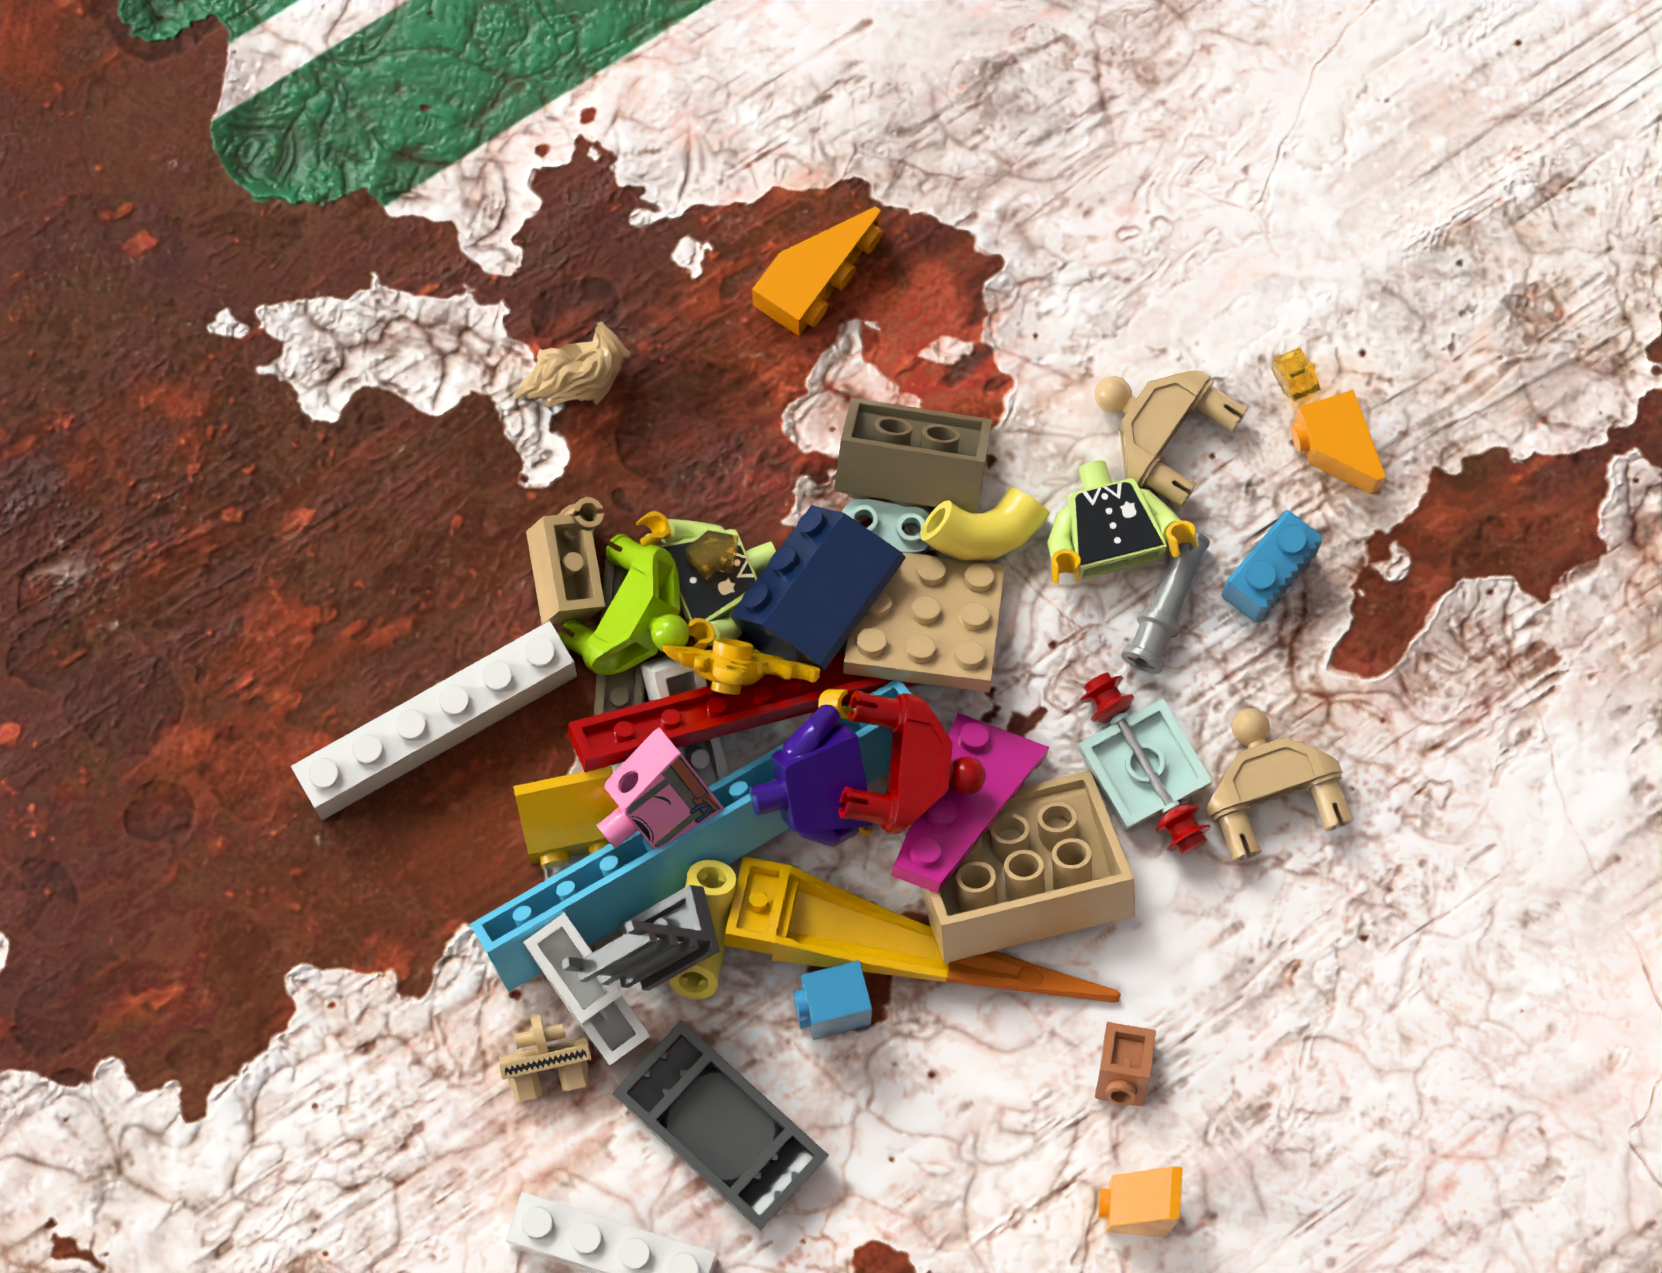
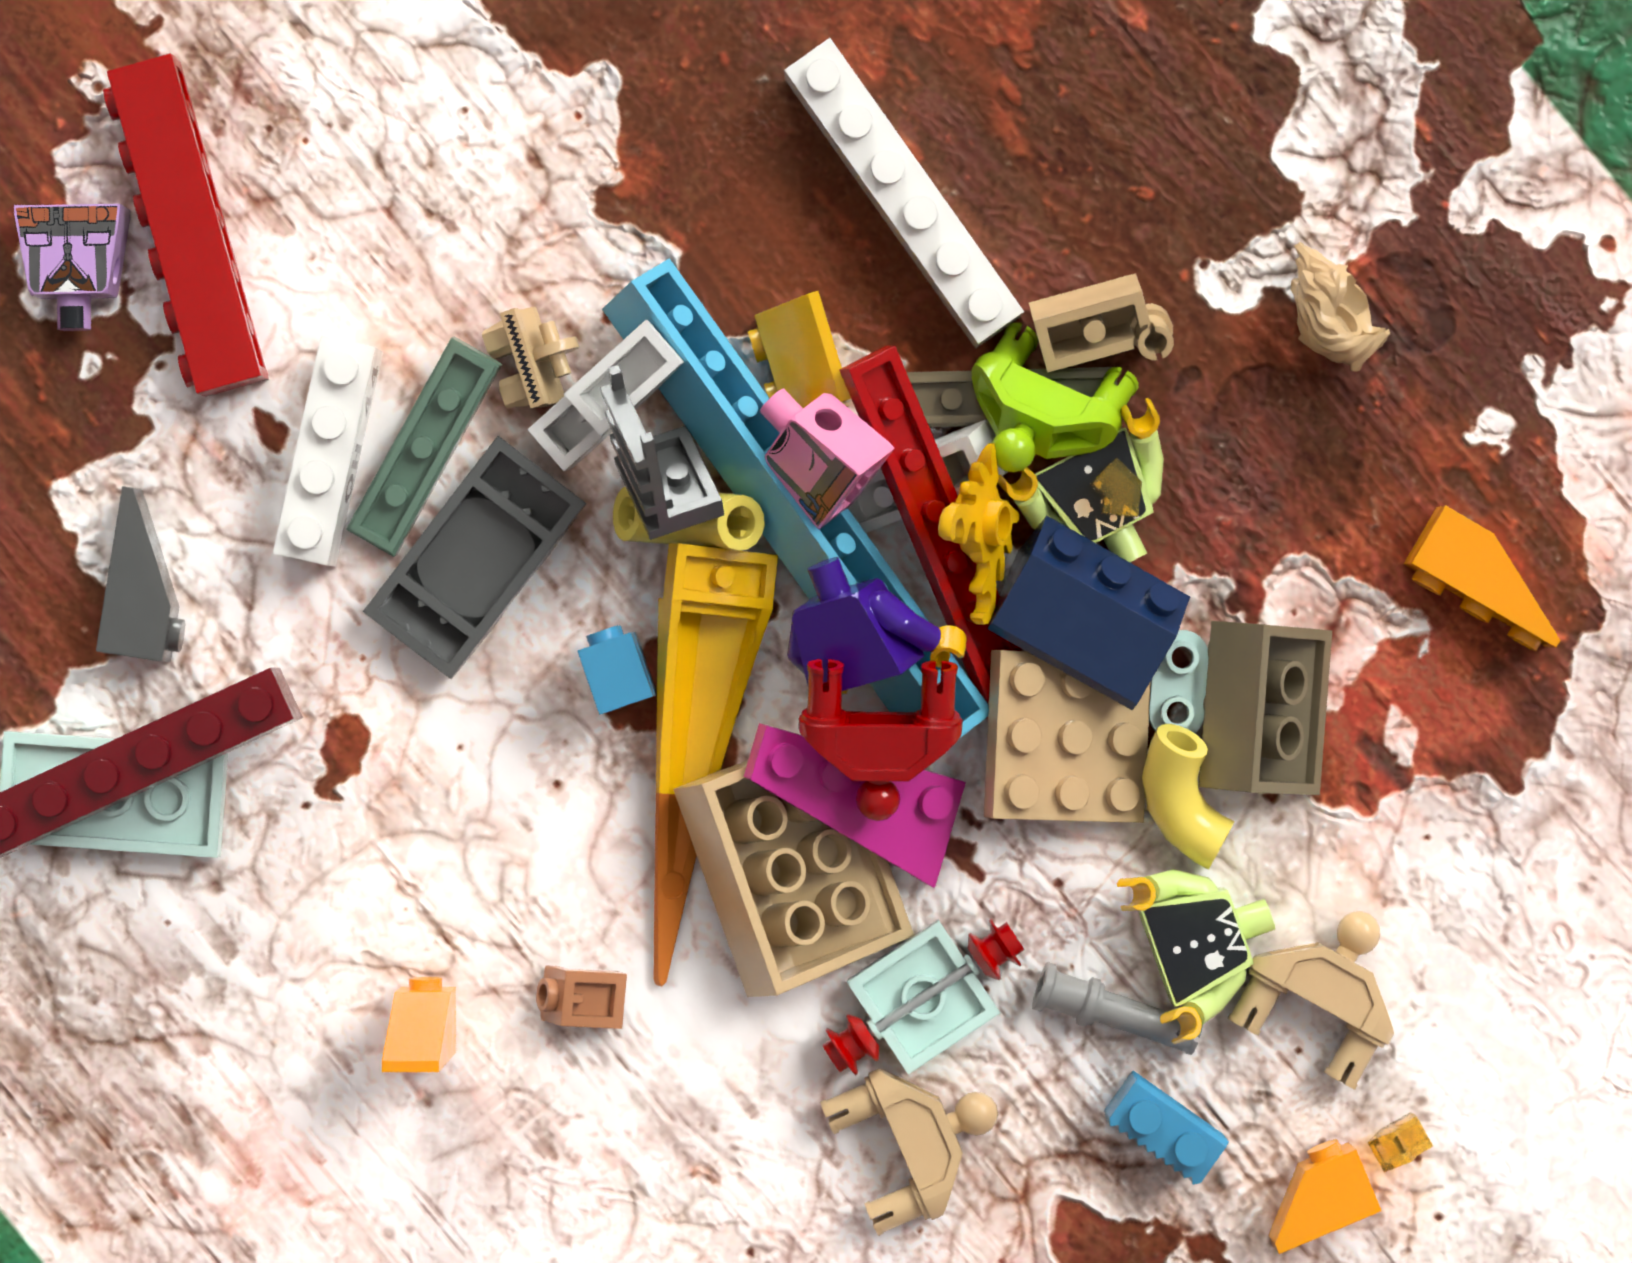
camera: 85 degrees right, 15 degrees up
none -> sand green tile [346,336,502,557]

